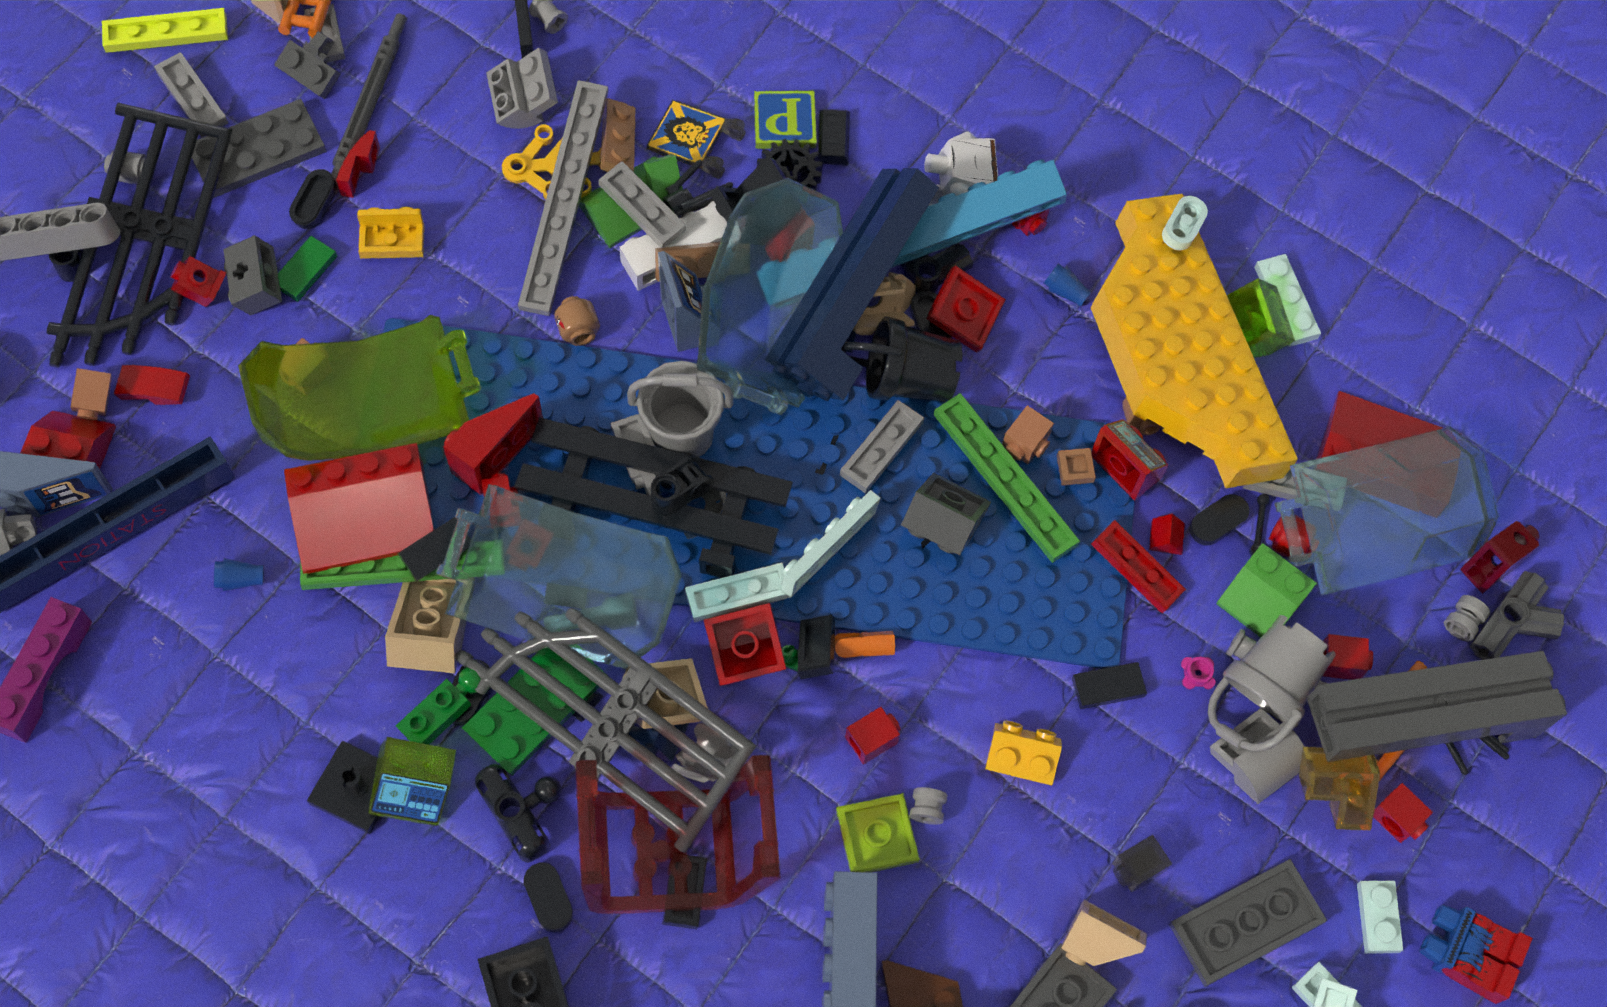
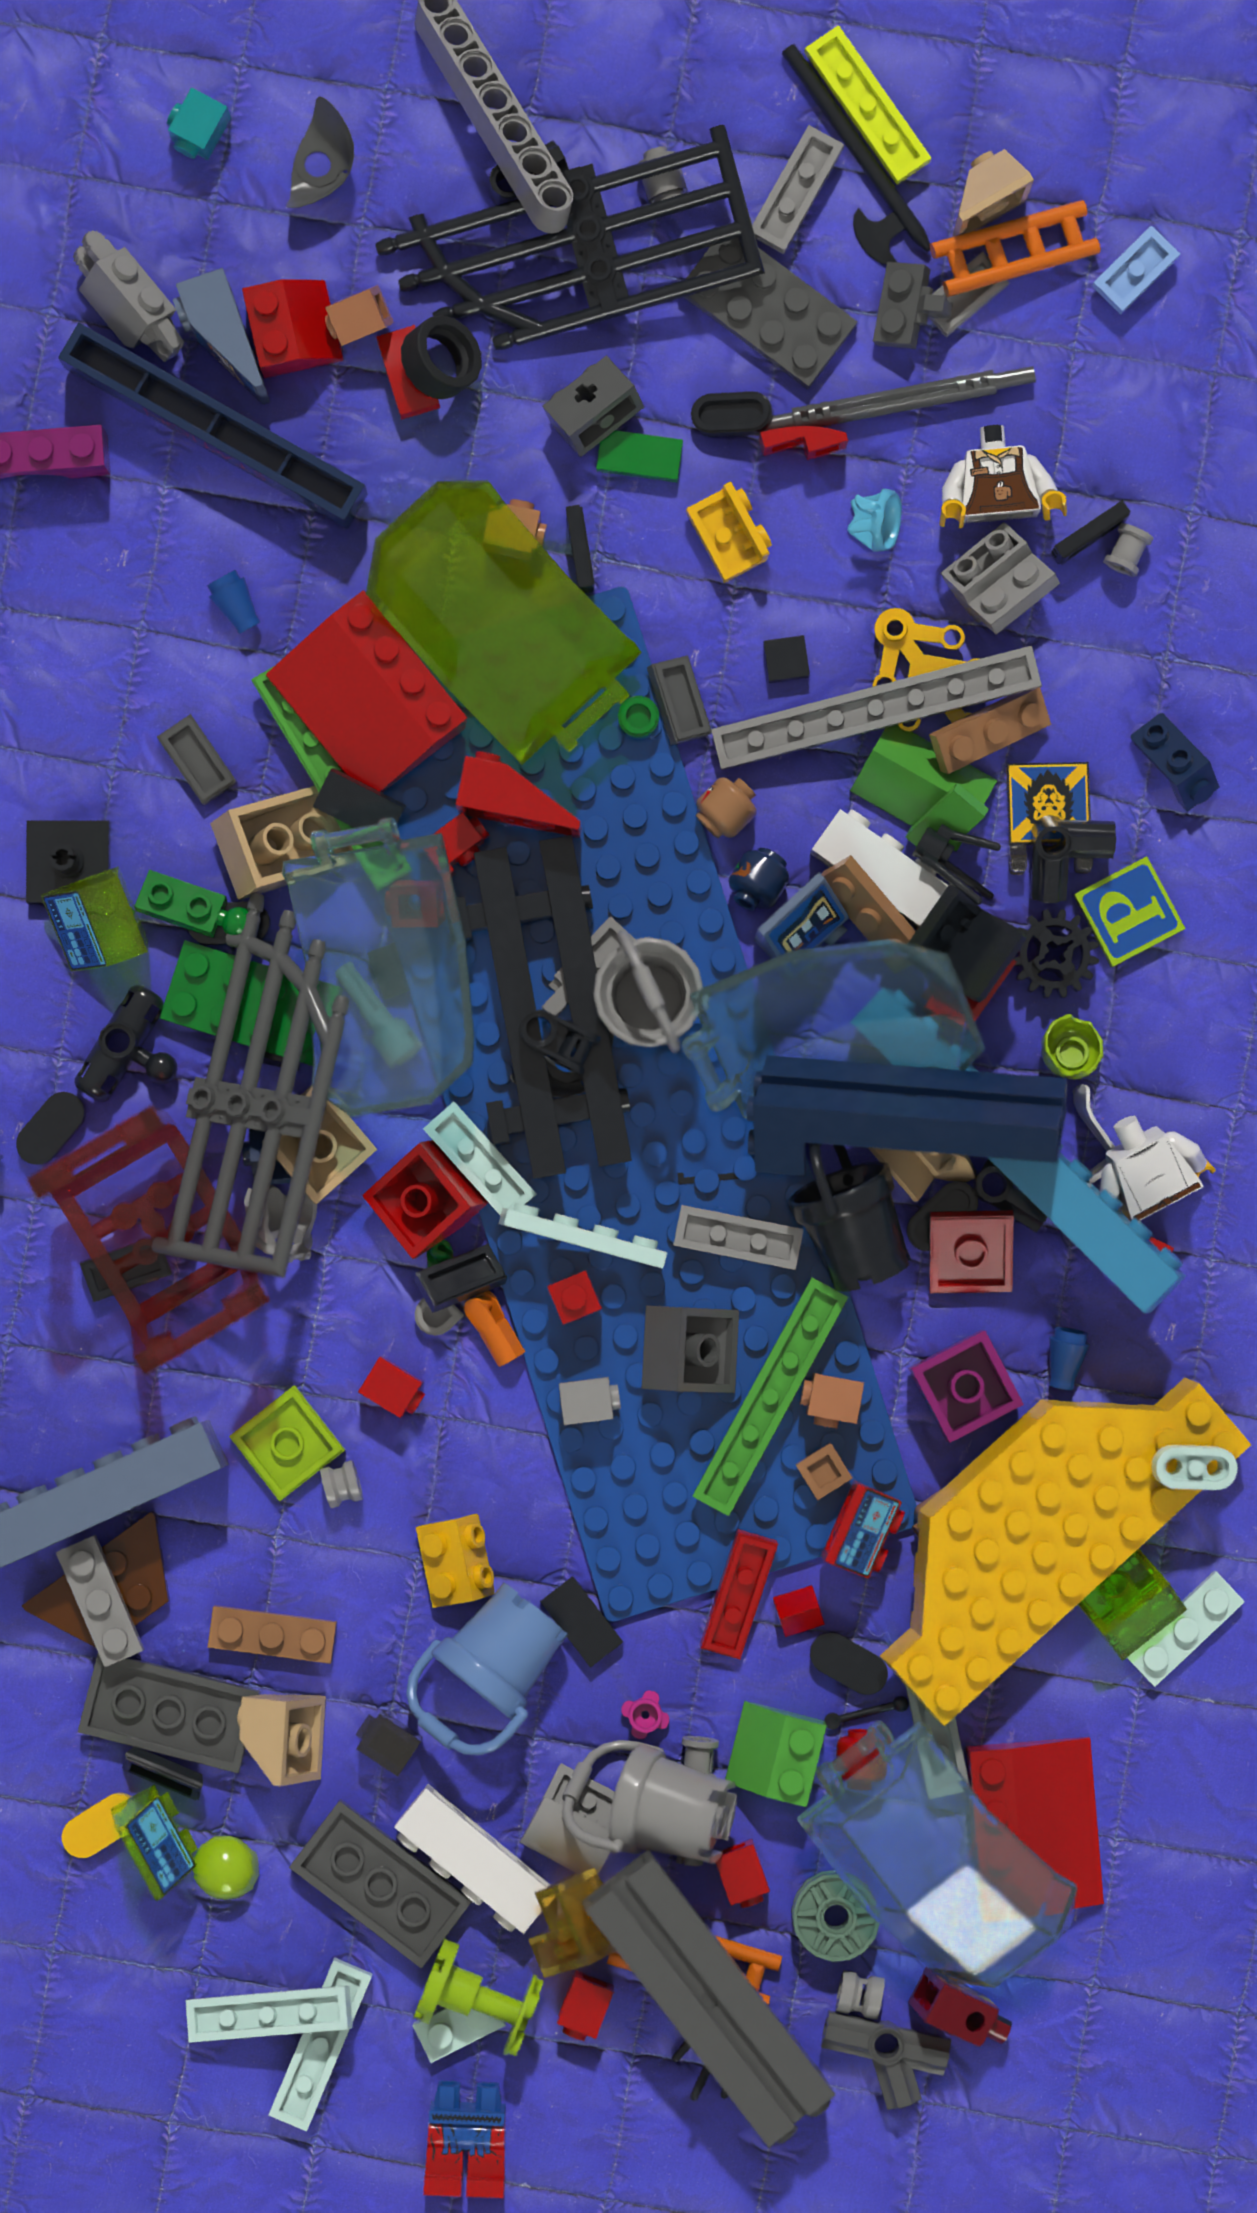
camera: 70 degrees right, 20 degrees up
red brick [170,256,226,307] -> none
light grey plate [599,161,686,248] -> none
black tile [818,109,850,165] -> none
none -> dark grey tile [157,714,238,806]
none -> medium nougat plate [208,1605,337,1664]
none -> white brick [394,1784,556,1934]
none -> black tyre [401,315,482,400]
none -> medium blue piece [406,1582,568,1755]
none -> lime piece [413,1939,544,2056]
none -> light grey tile [414,1297,465,1336]
none -> red brick [547,1270,602,1325]
none -> light grey brick [559,1377,621,1425]
none -> black tile [566,505,595,595]
none -> green tile [618,696,659,738]
none -> dark grey tile [647,655,712,746]
none -> dark blue head [728,848,789,911]
none -> black tile [763,635,810,683]
none -> black piece [782,44,930,265]
none -> sand green wheel [791,1869,880,1962]
none -> medium azure piece [848,488,902,552]
none -> magenta brick [908,1330,1024,1443]
none -> torso [939,425,1067,528]
none -> black piece [1030,815,1116,903]
none -> lime hair [1041,1014,1103,1079]
none -> dark blue bracket [1131,713,1220,812]

